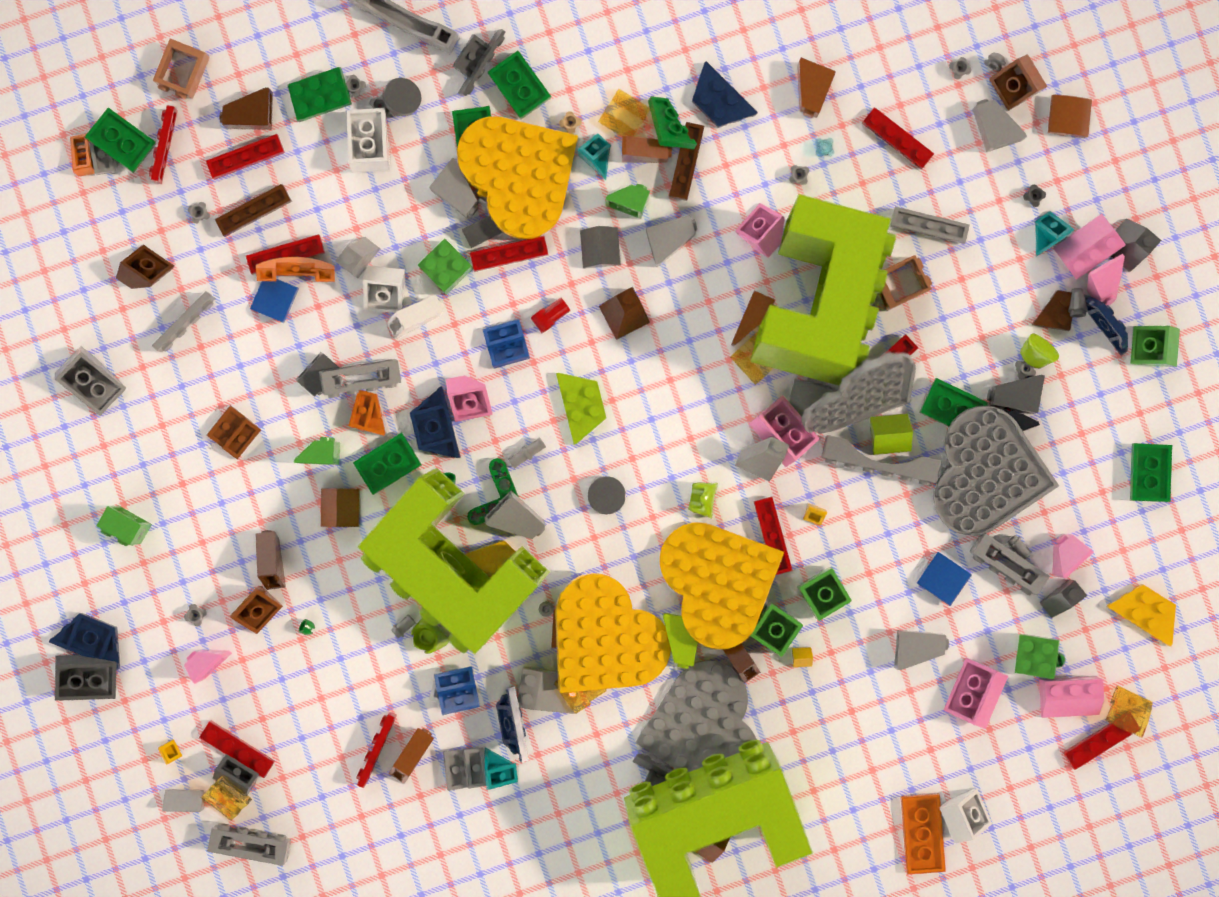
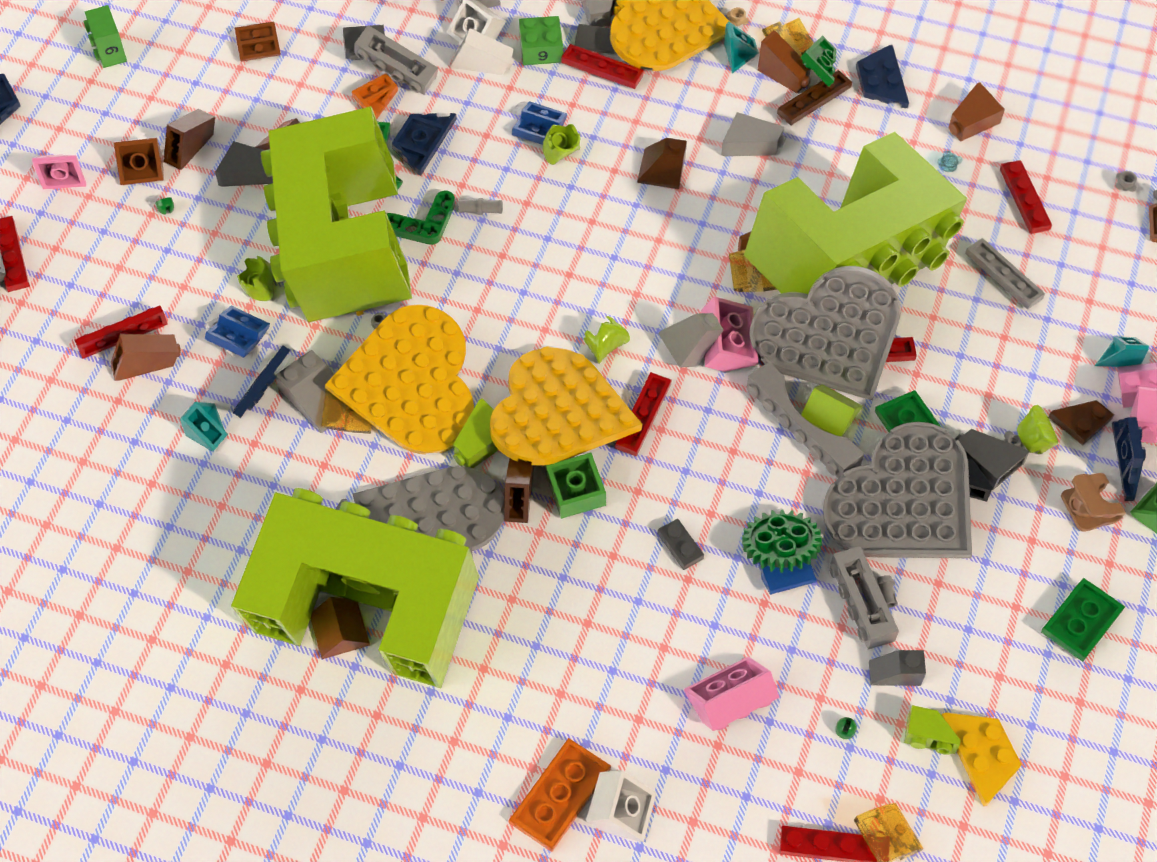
camera: 40 degrees right, 30 degrees down
light grey plate [184,604,207,626] -> none
bright green slope [294,437,340,465] -> none
light grey pin [391,614,416,638] -> none
light grey slope [443,747,486,791] -> none
bright pink slope [446,375,493,422] -> none
light grey slope [484,491,546,539] -> none
red piece [531,297,571,334] -> none
lime wing [556,373,607,445] -> none
dark grey slope [580,226,621,269] -> none
dark grey tile [588,476,626,515] -> none
bright green slope [605,184,650,219] -> none
bright pink slope [735,203,785,258] -> none
yellow slope [792,647,813,668] -> none
bright green brick [797,567,852,621] -> none
yellow slope [803,503,827,525] -> none
nougat window [879,255,932,311] -> none
light grey slope [894,630,949,670] -> none
light grey slope [972,99,1027,153] -> none
bright green brick [1014,633,1060,679] -> none
dark grey plate [1023,184,1046,207] -> none
bright pink slope [1039,676,1104,718] -> none
bright pink slope [1052,534,1094,579] -> none
dark grey cone [1068,288,1088,318] -> none
none -> dark grey slope [215,141,273,187]
none -> lime hair [542,123,581,165]
none -> dark grey plate [657,518,704,570]
none -> green gear [742,509,822,573]
none -> lime slope [904,705,960,755]
none -> medium nougat piece [1061,473,1126,532]

